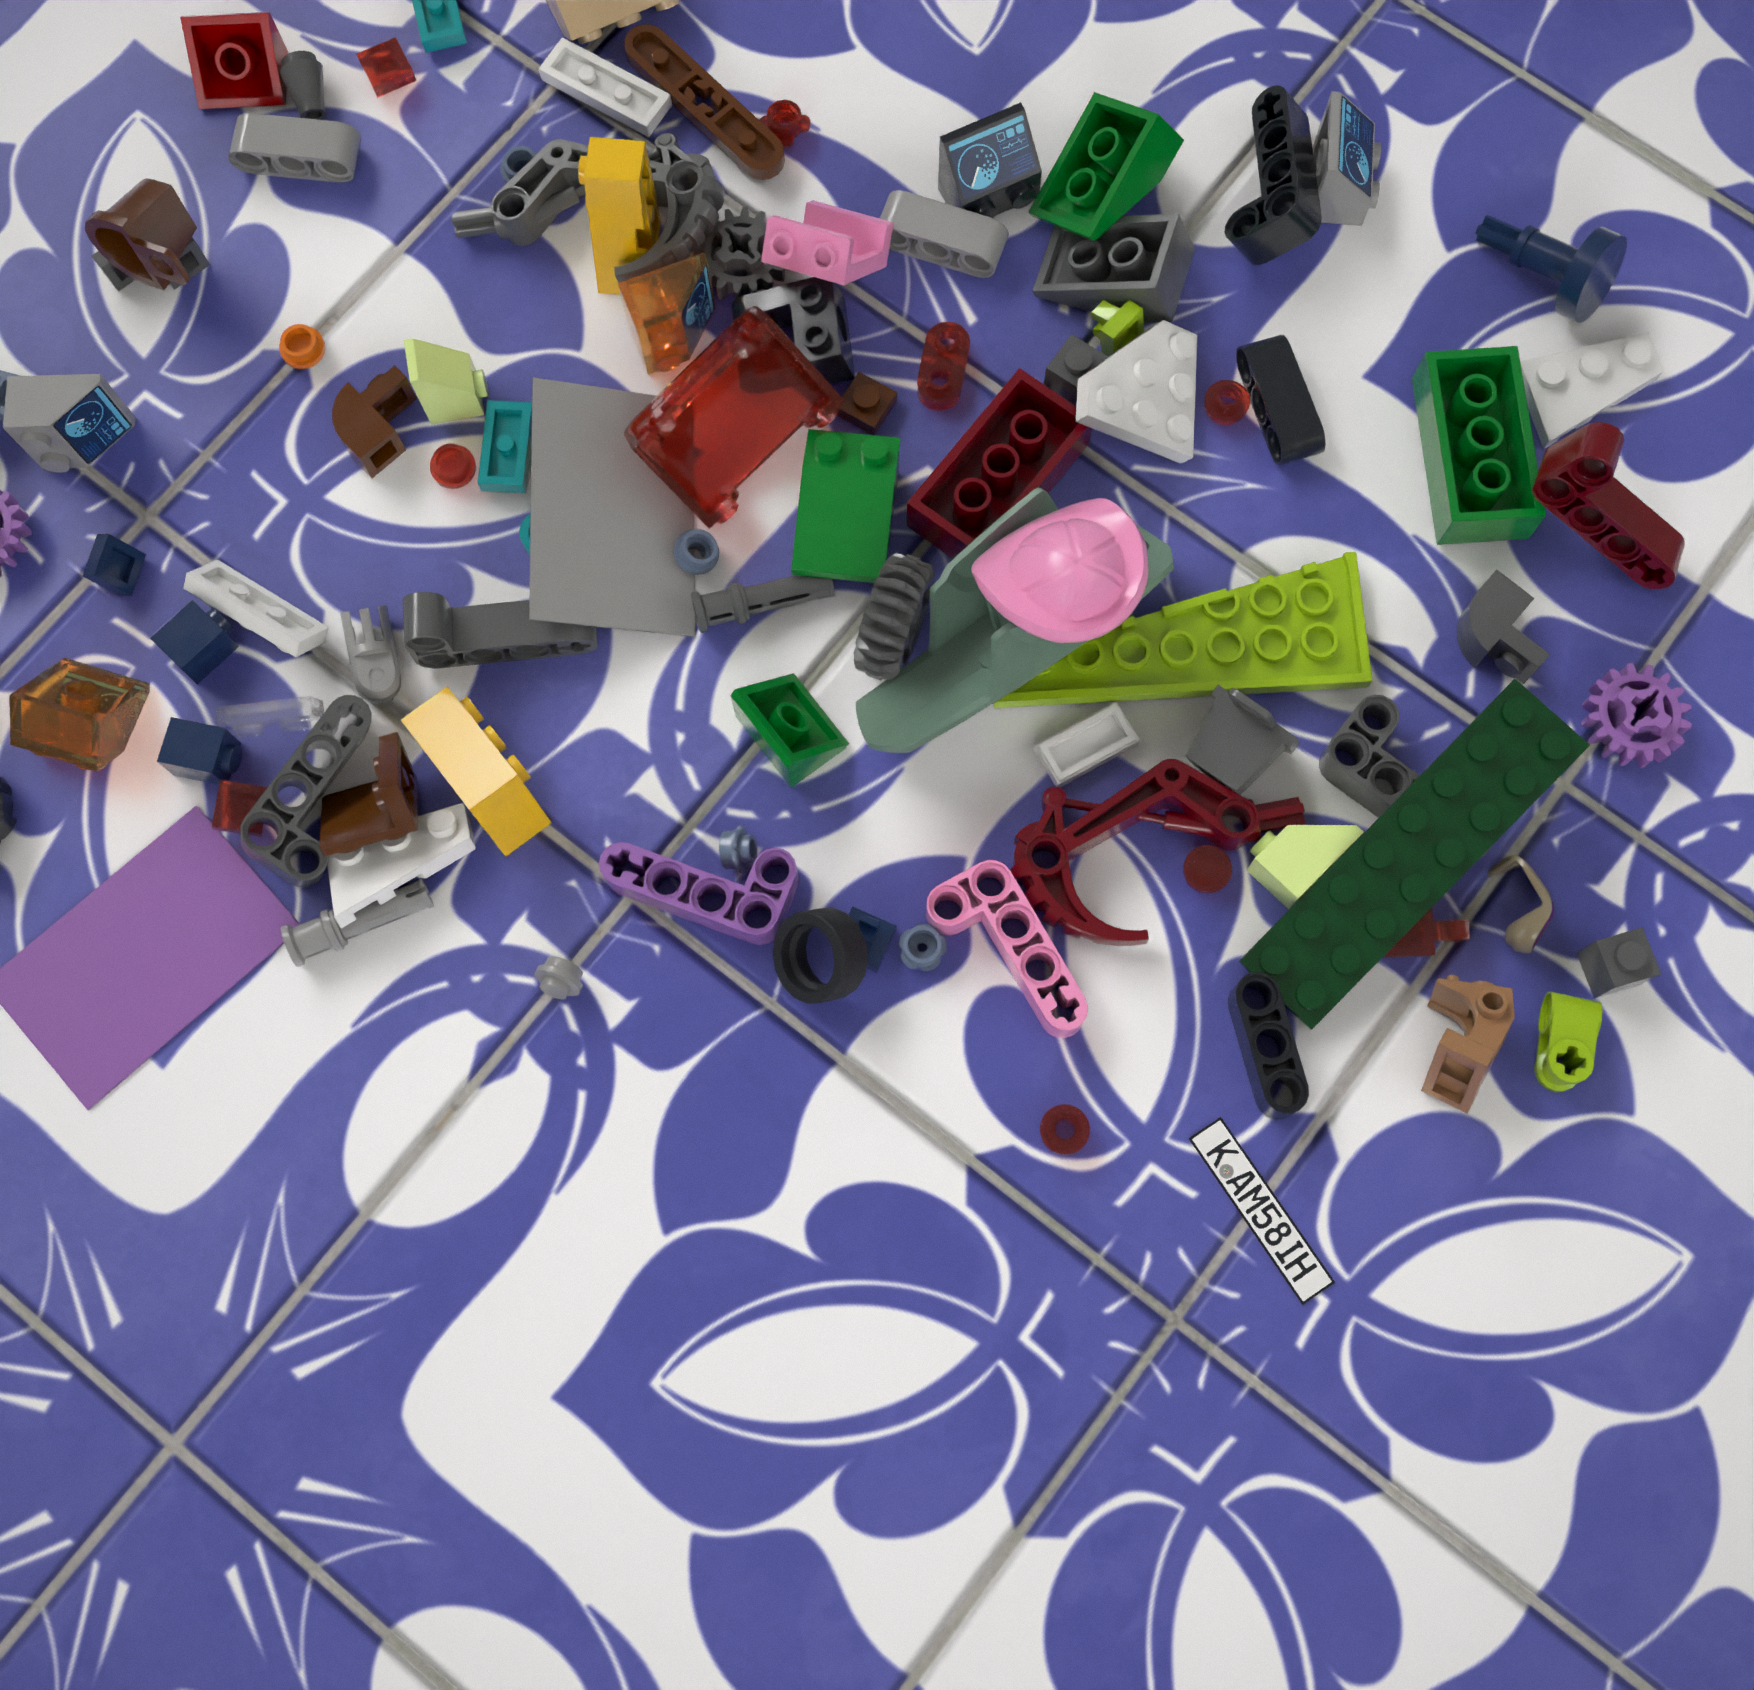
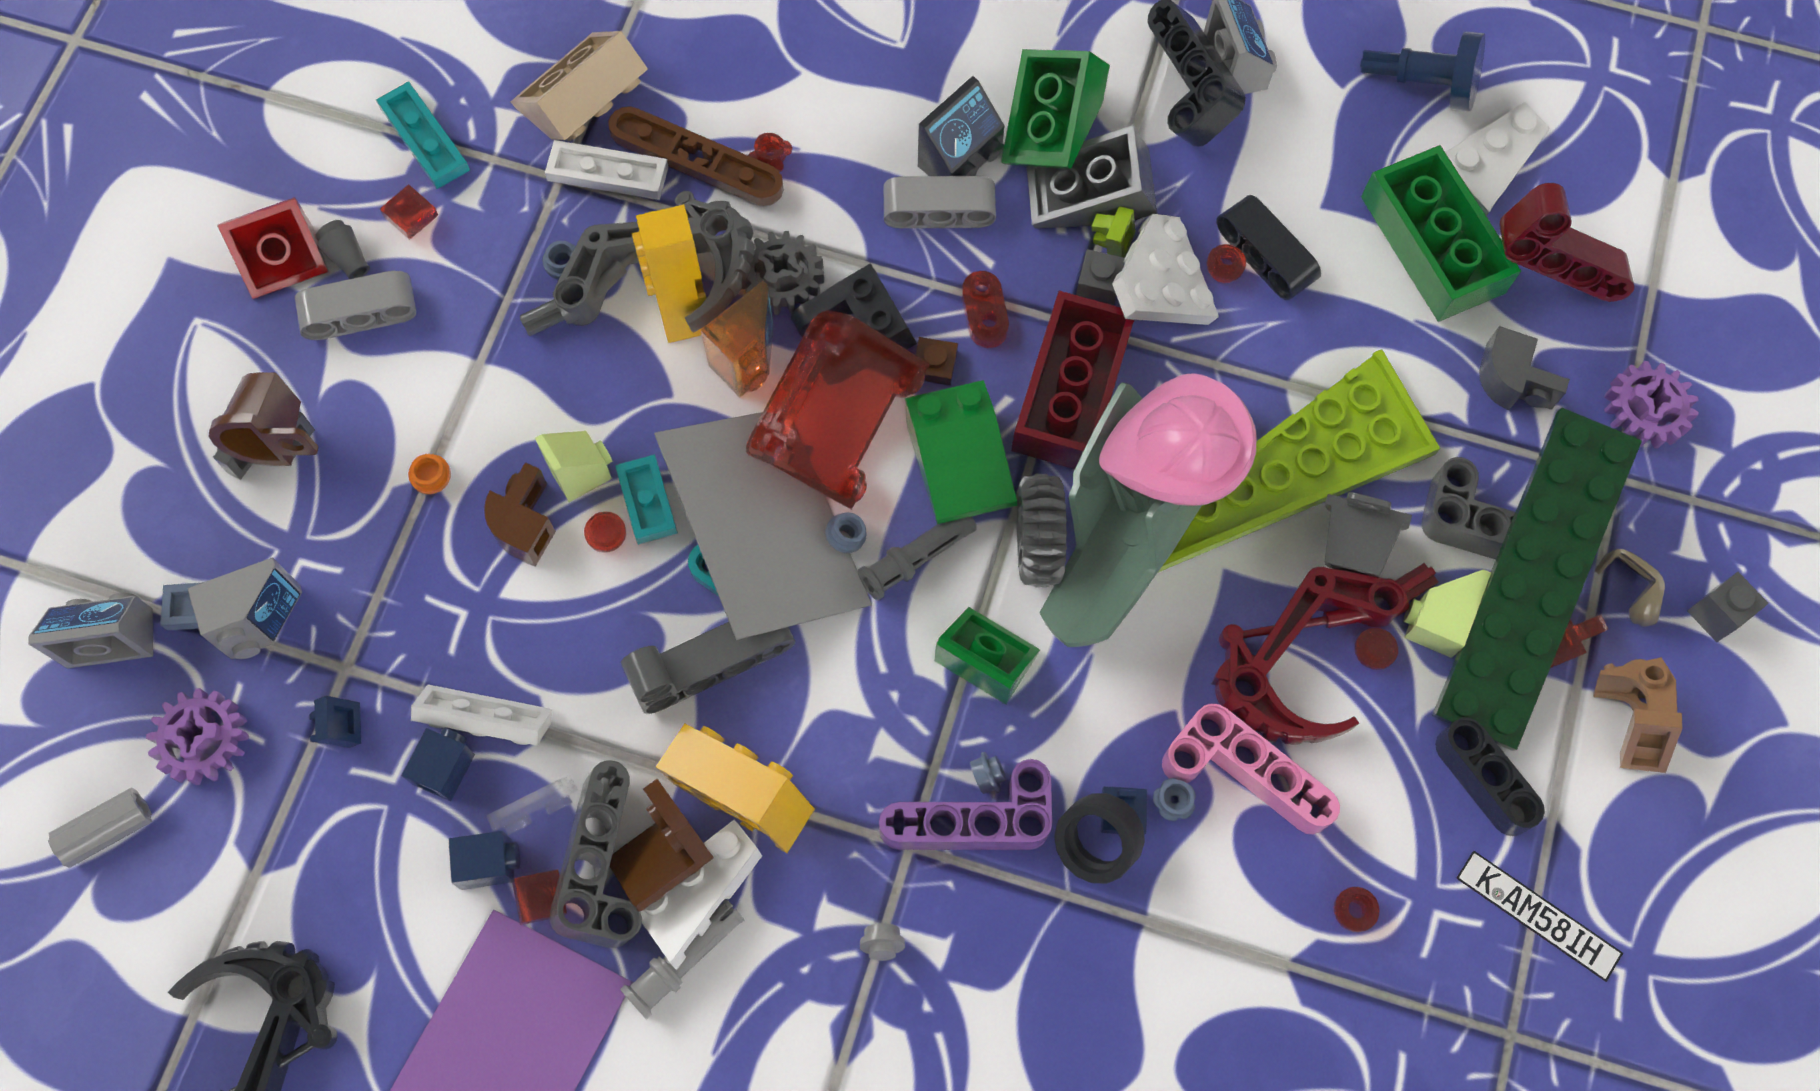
camera: 25 degrees left, 5 degrees down
clear orange slope [9,657,150,772] -> none
light grey arm [340,605,401,704] -> none
bright pink panel [761,200,894,285] -> none
white tile [1034,701,1140,788] -> none
lime piece [1534,991,1603,1092] -> none

